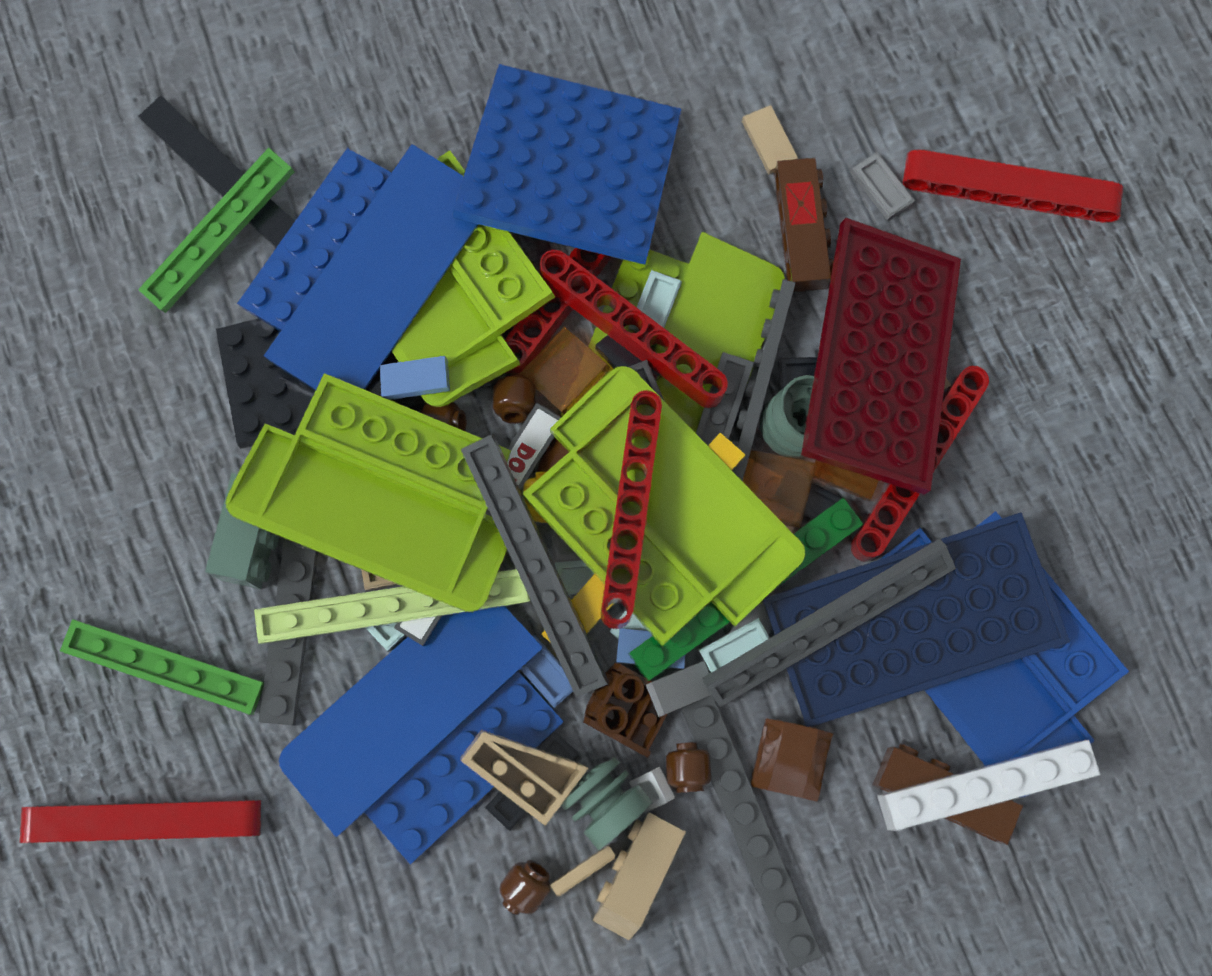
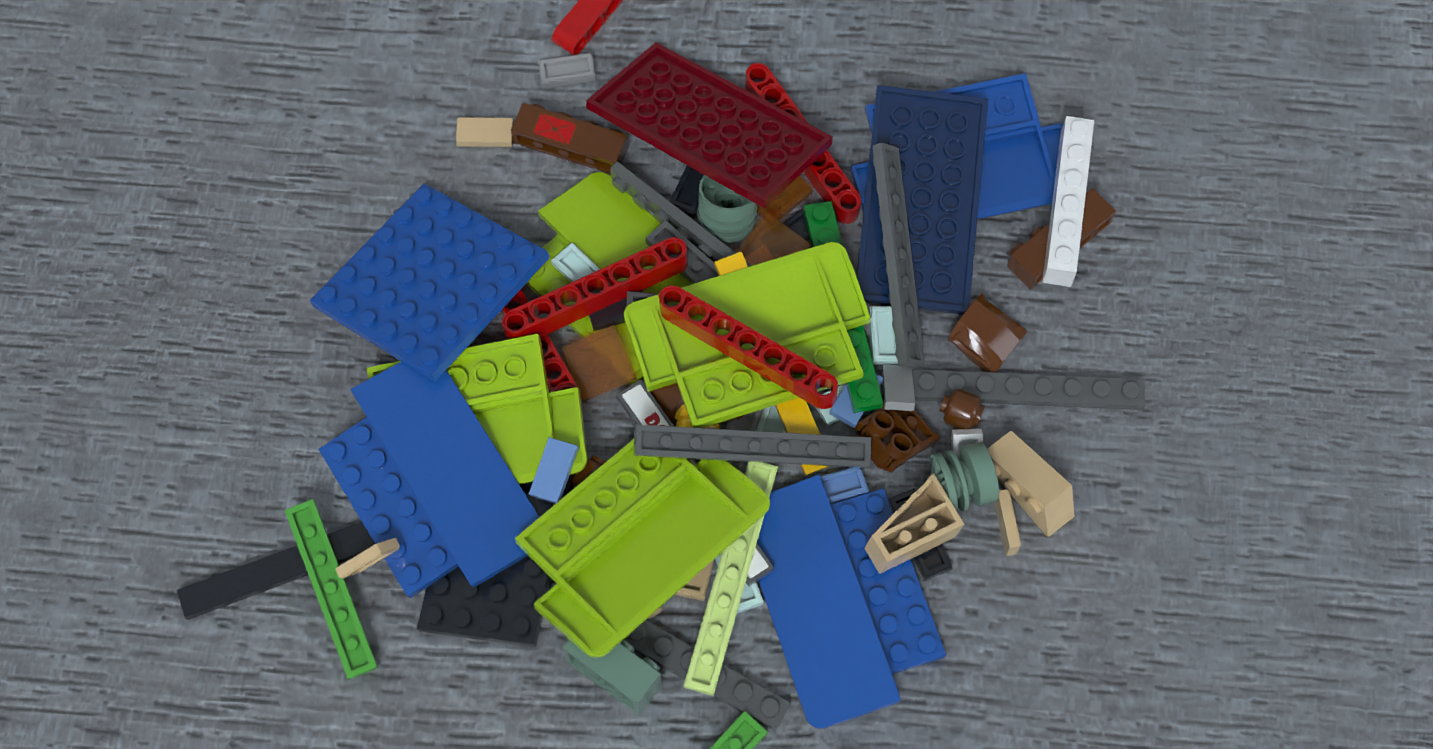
camera: 65 degrees left, 10 degrees down
reddish brown head [493,373,536,424] -> none
reddish brown head [499,860,551,915] -> none
none -> tan tile [335,538,400,579]

